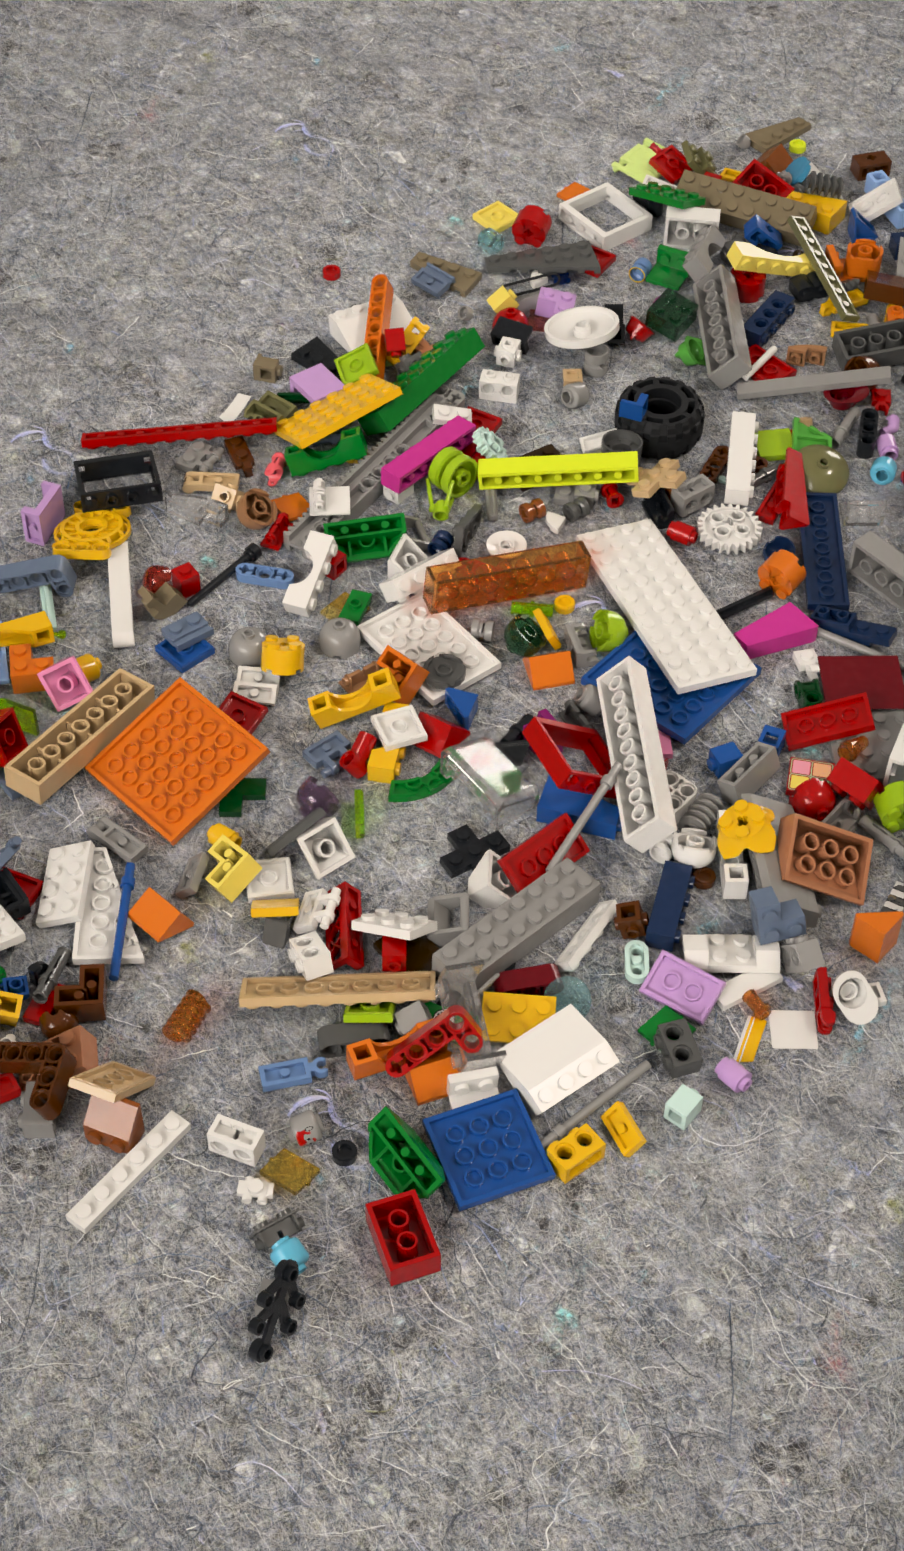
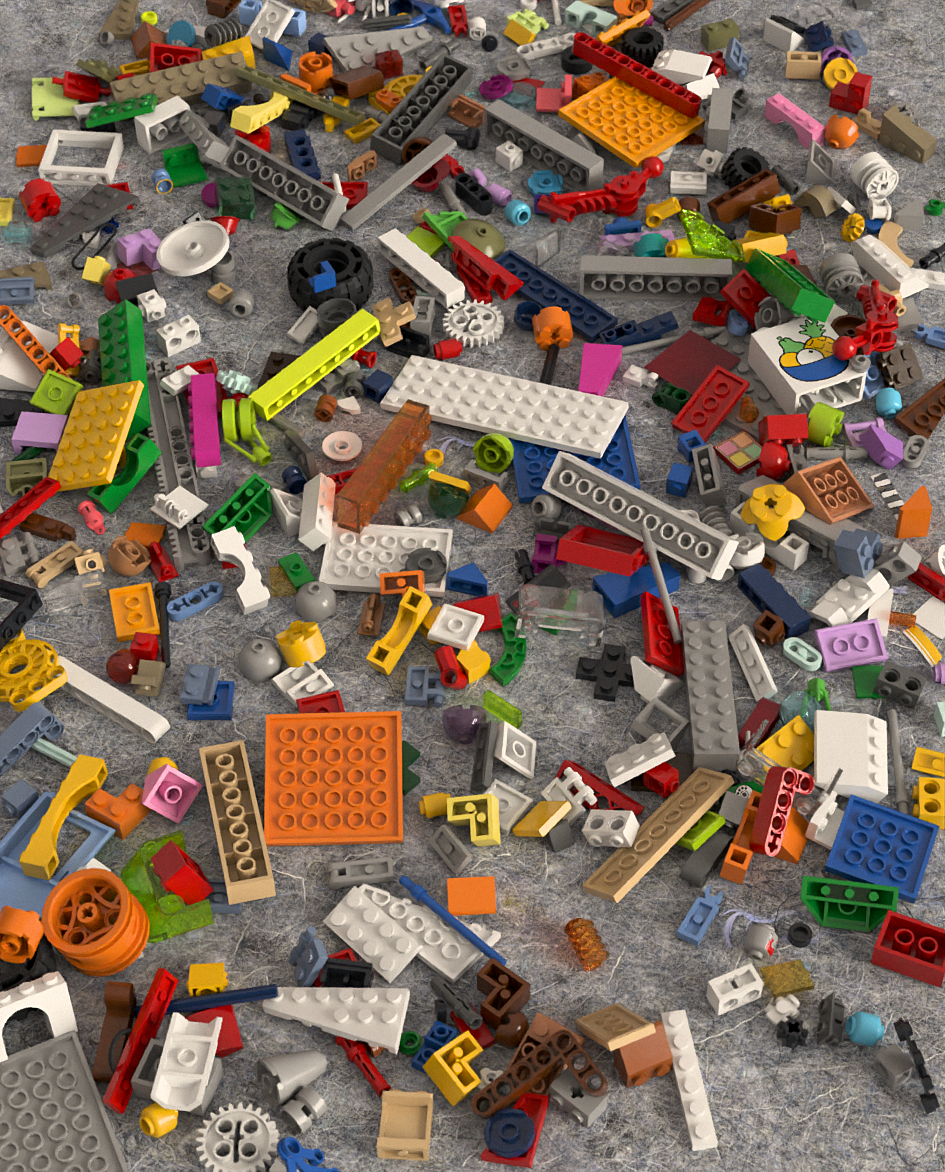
camera: 45 degrees left, 0 degrees up
none -> light orange plate [109,582,160,642]
none -> dark blue brick [363,369,393,404]
none -> black gear [776,1017,808,1050]
none -> bright green plant [798,678,832,718]

